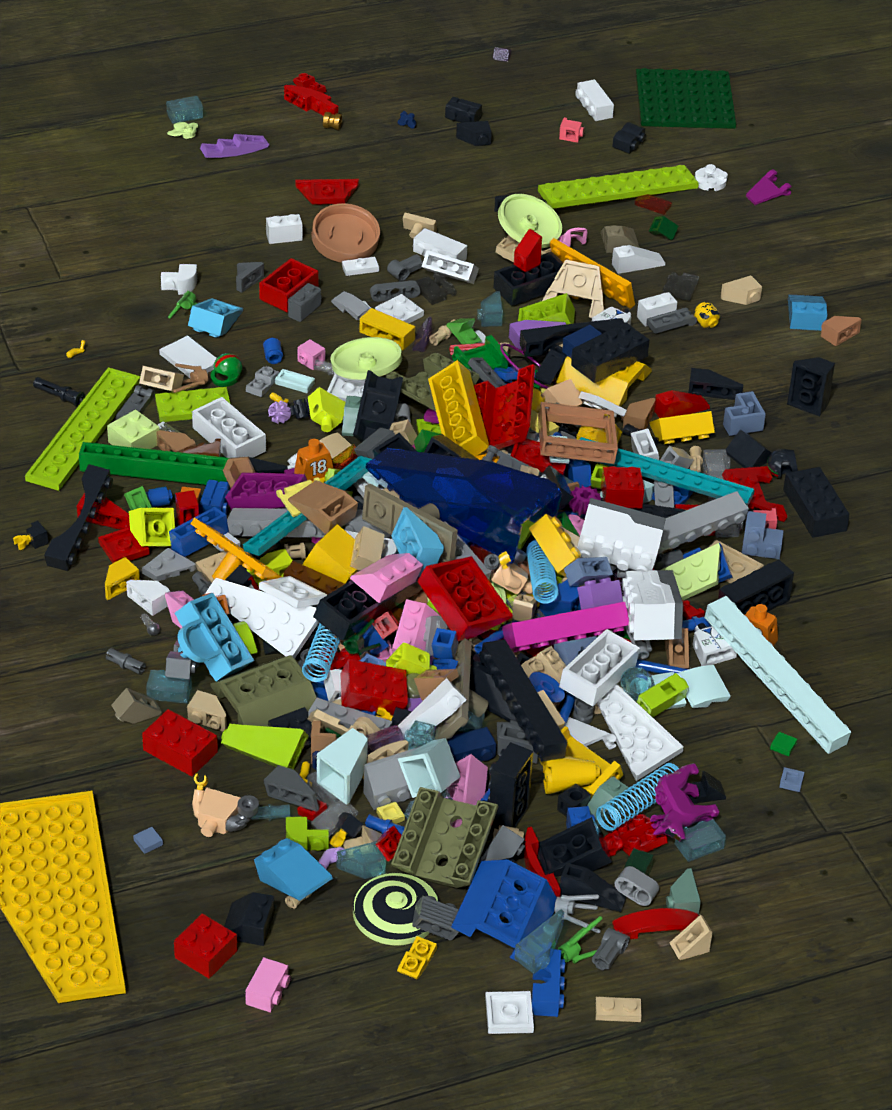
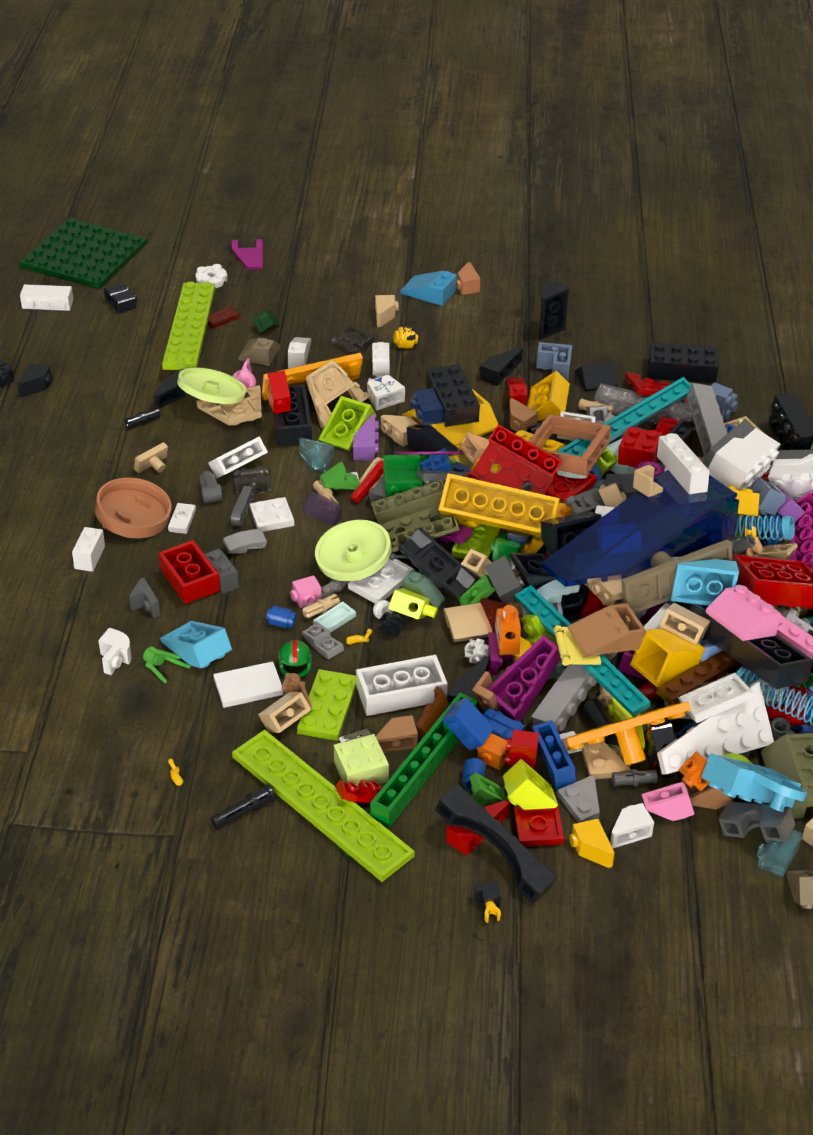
camera: 65 degrees left, 0 degrees up
dark grey pin [106,648,146,675] -> none
dark grey plate [116,385,155,420] -> none
piece [141,614,160,636] -> none
lavender gear [268,401,291,424] -> none
red wing [295,179,359,205] -> none
yellow brick [359,308,415,351] -> none
white brick [413,228,467,261] -> none
black arch [519,318,624,357] -> none
coral brick [559,117,585,143] -> none
white plate [578,391,626,417] -> none
dark grey plate [646,308,697,334] -> none
black helmet [767,448,798,479] -> none
none -> black pin [124,407,161,429]
none -> tan axle [302,594,340,619]
none -> red slope [335,779,382,803]
none -> blue brick [442,698,494,750]
none -> tan panel [633,465,663,497]
none -> white brick [657,433,710,494]

